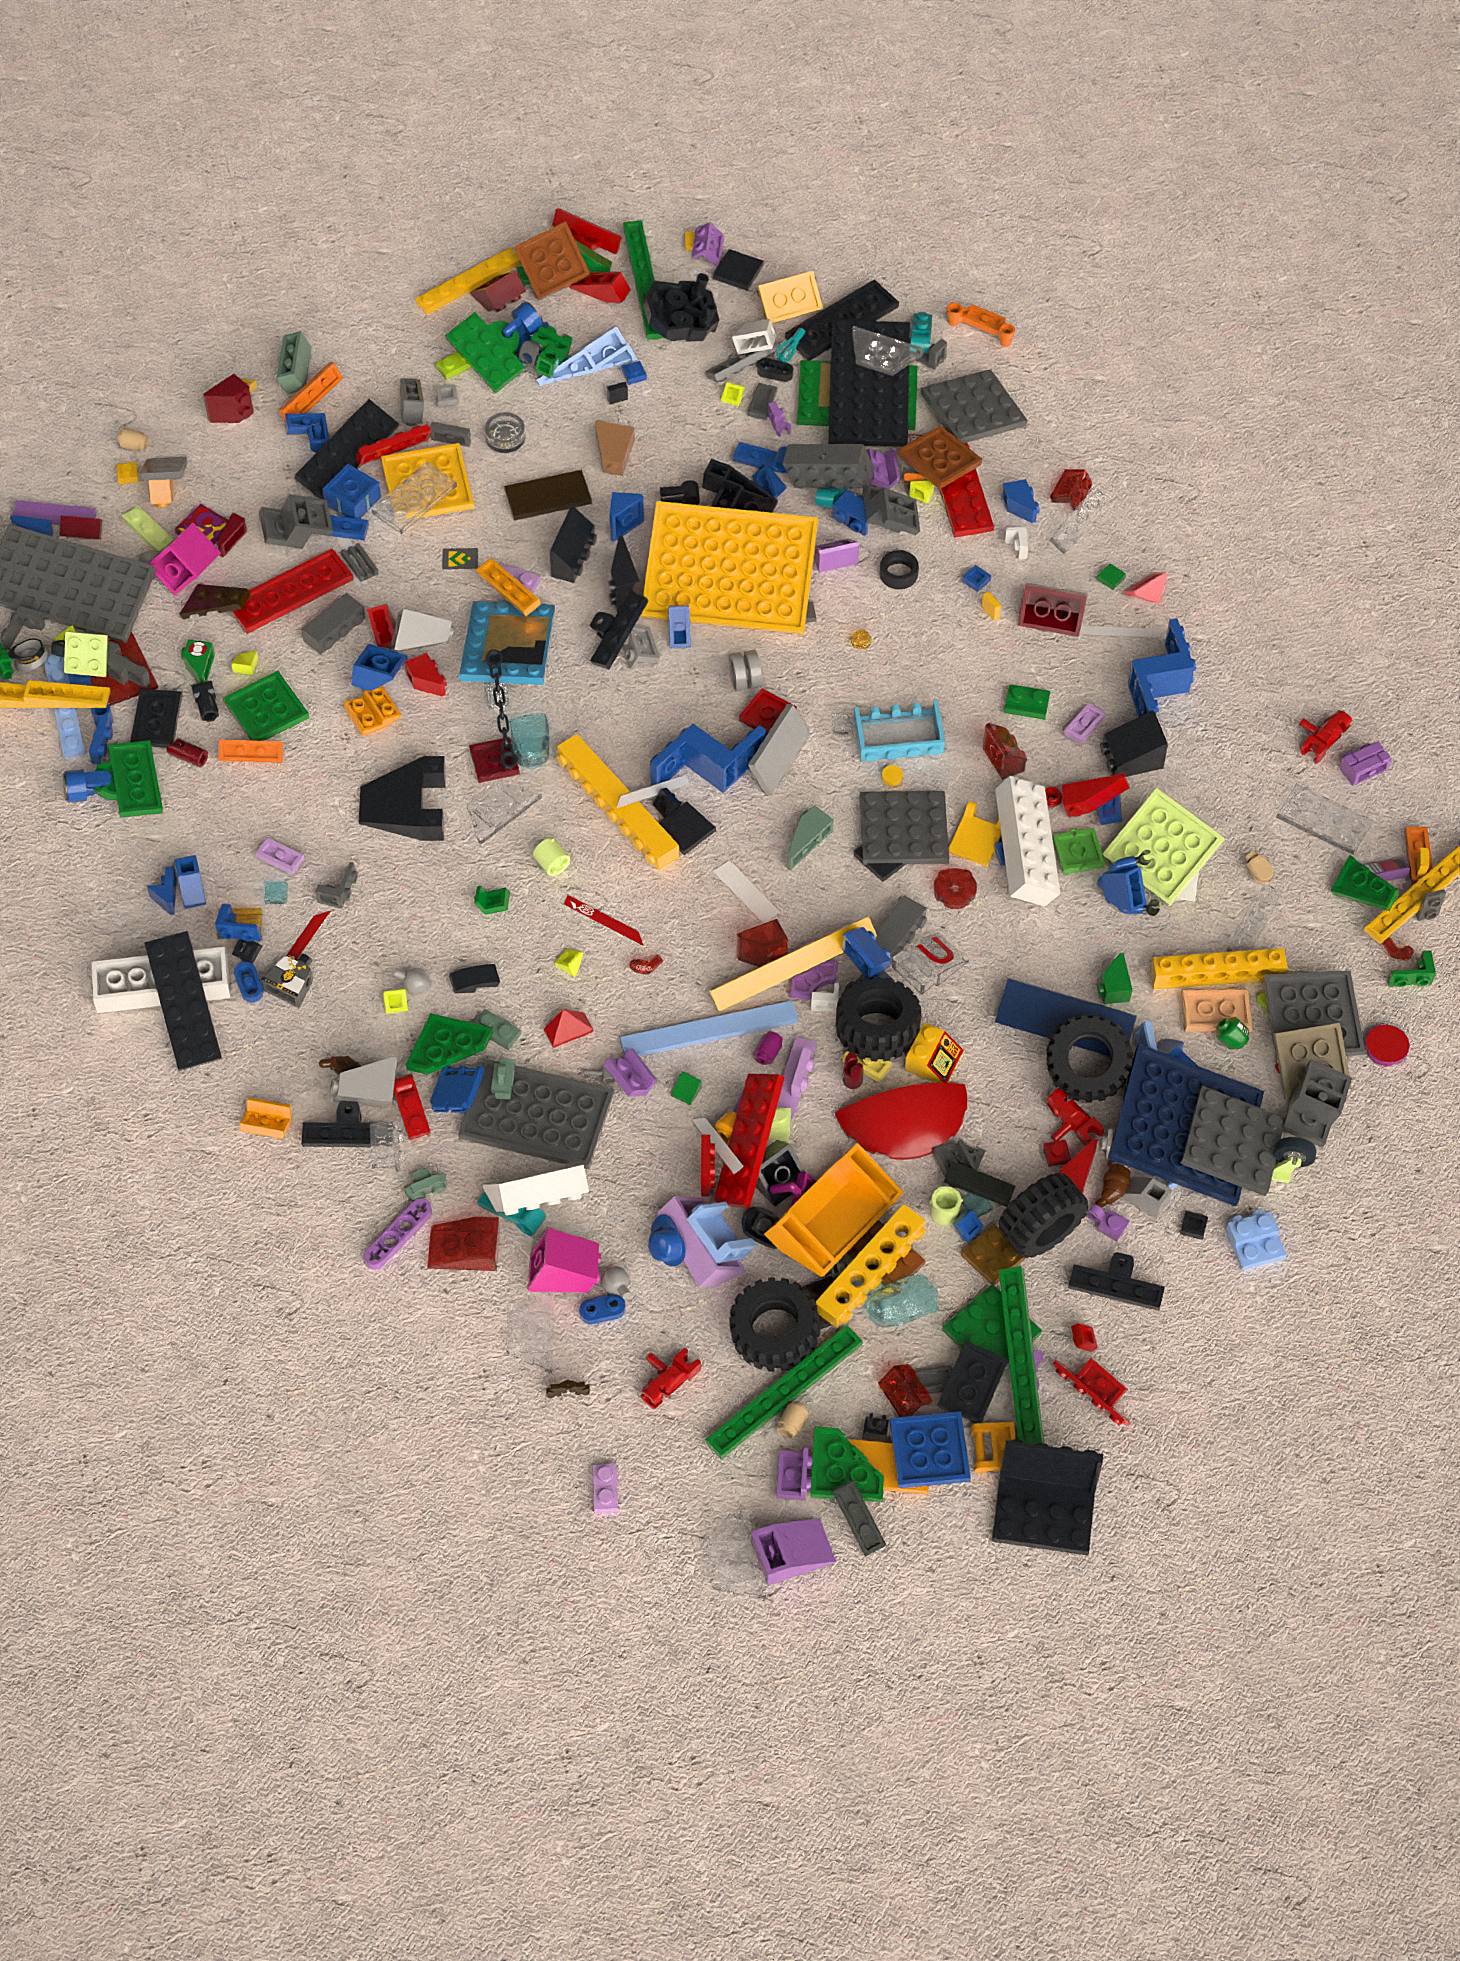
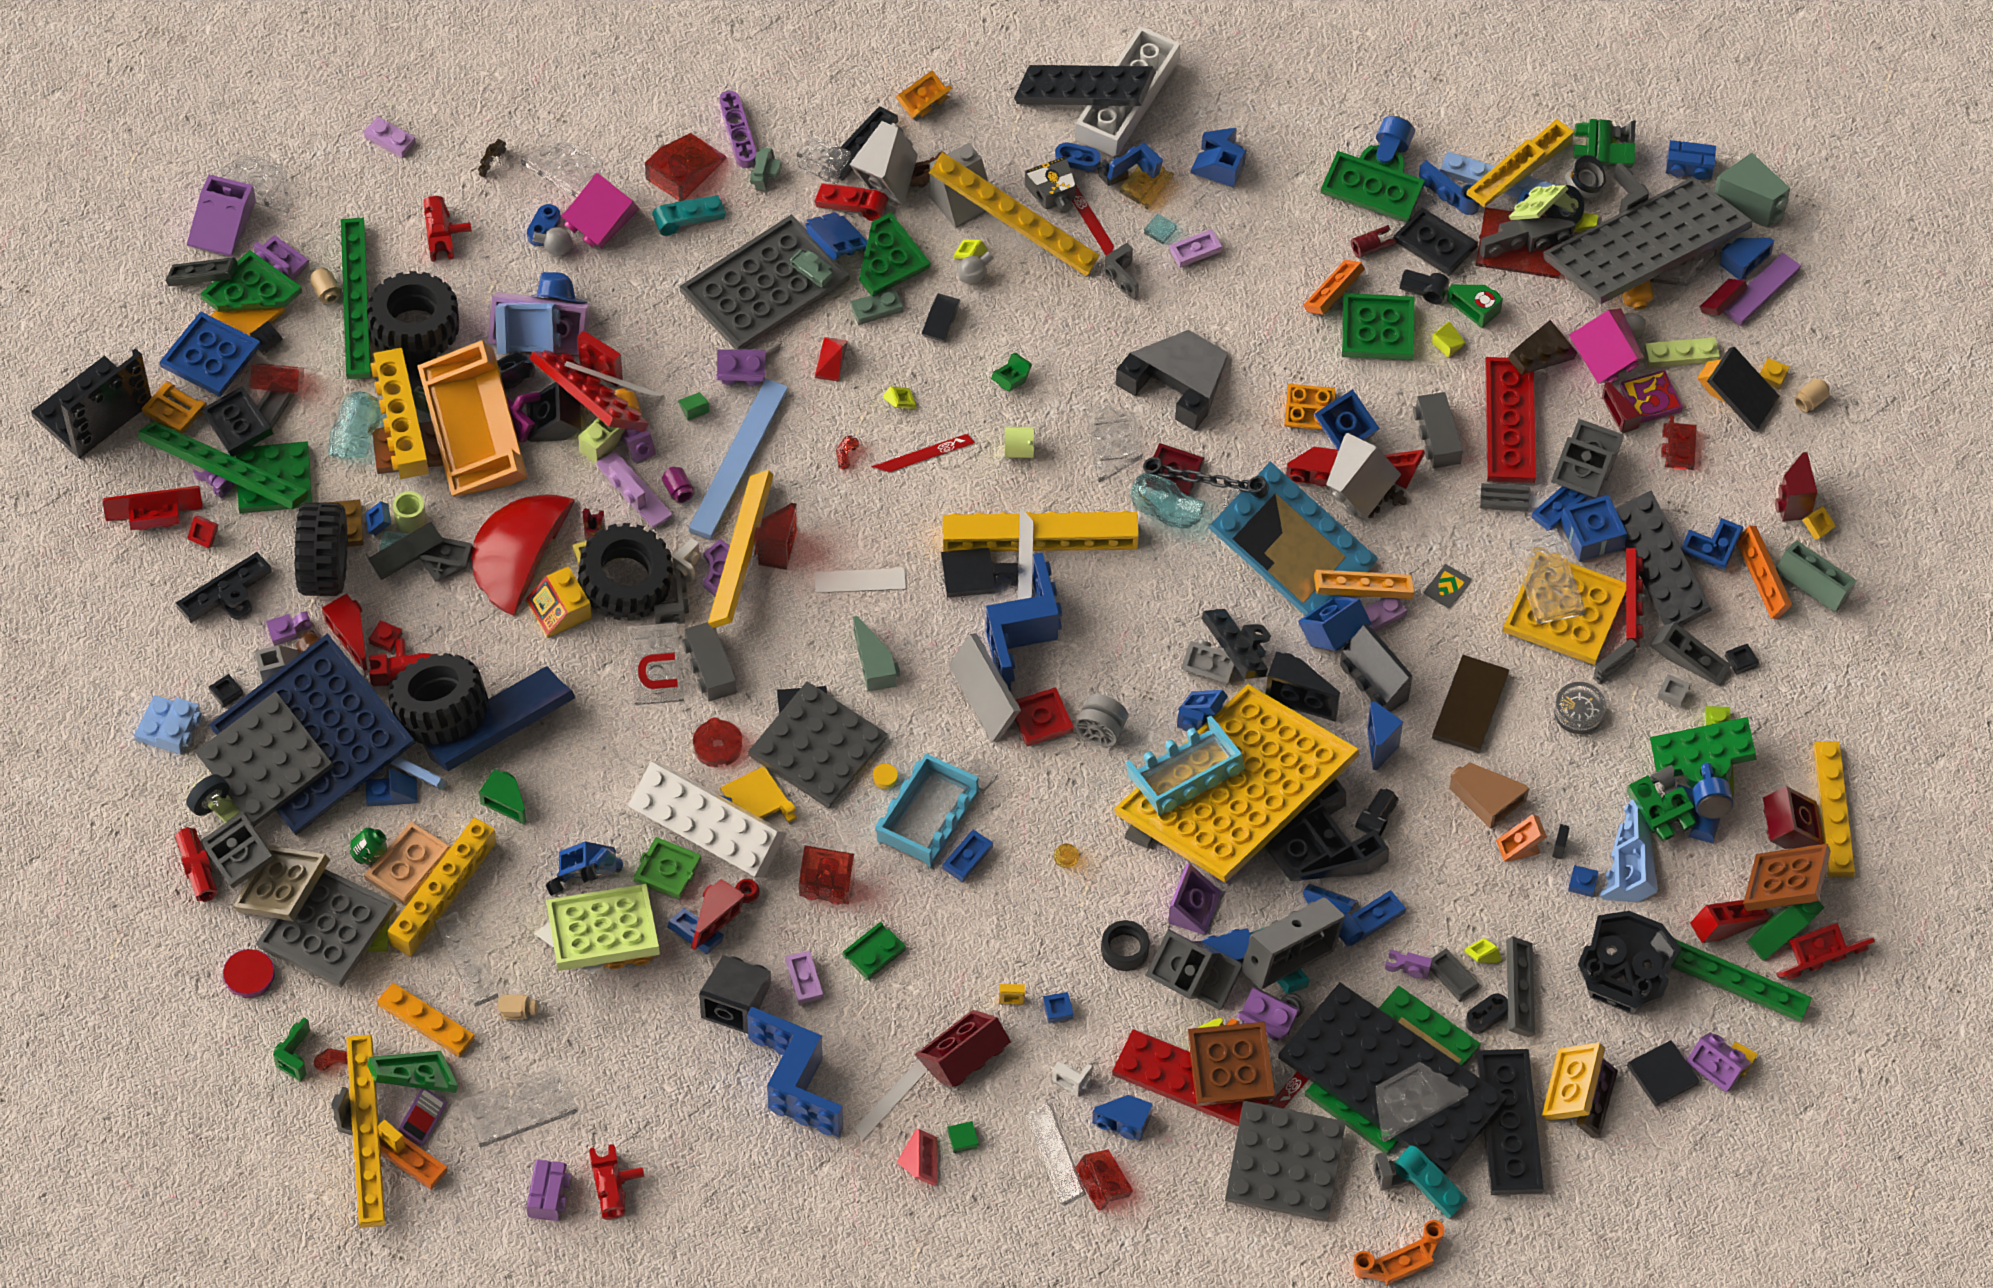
camera: 125 degrees right, 0 degrees up
white slope [483,1165,589,1215] -> none
white torso [732,319,776,354] -> none
teal piece [776,328,805,362] -> none
blue slope [842,927,891,980] -> none
none -> red piece [175,827,218,902]
none -> light orange plate [377,982,475,1058]
none -> yellow plate [929,152,1100,276]
none -> light grey slope [930,143,988,228]
none -> blue plate [943,829,993,882]
none -> window [1125,716,1245,816]
none -> blue plate [1177,707,1205,732]
none -> blue brick [1298,596,1372,651]
none -> orange slope [1496,814,1547,862]
none -> clear red bracket [1661,415,1697,470]
none -> black tile [1725,643,1759,675]

